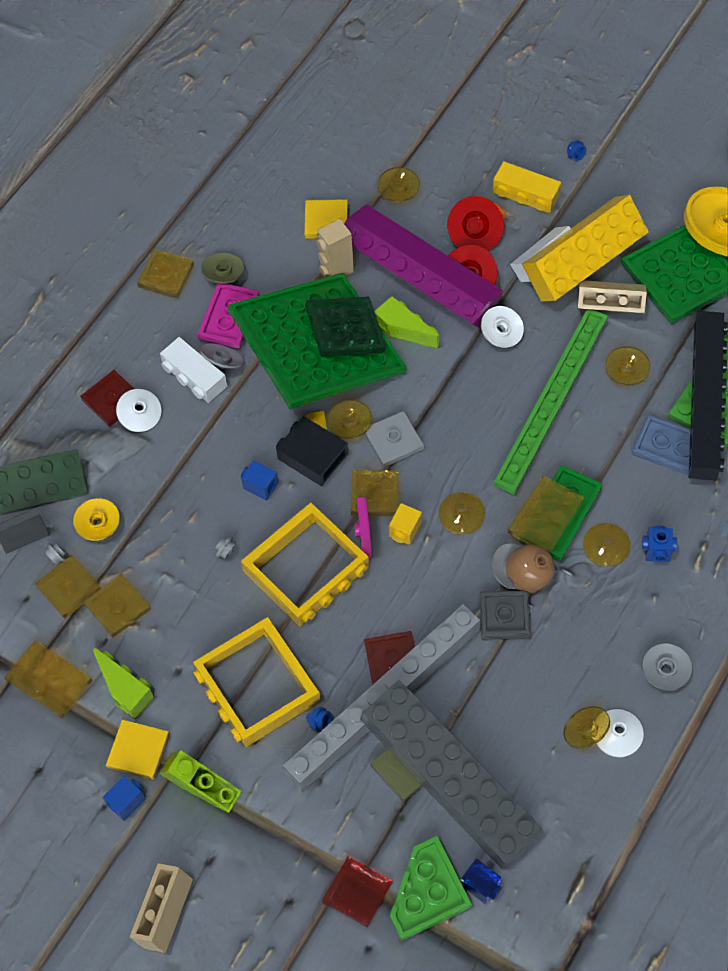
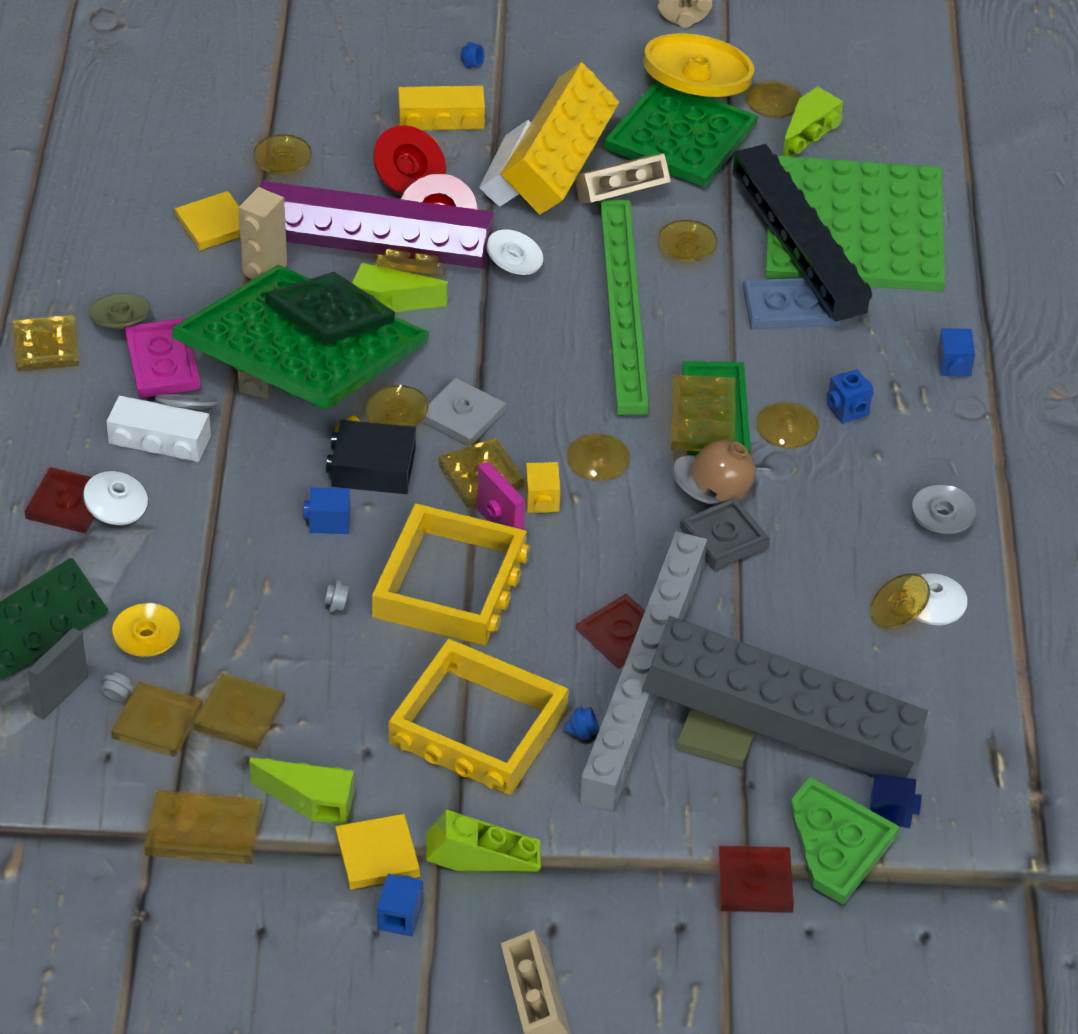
camera: 35 degrees left, 15 degrees down
none -> clear yellow plate [376,249,446,275]

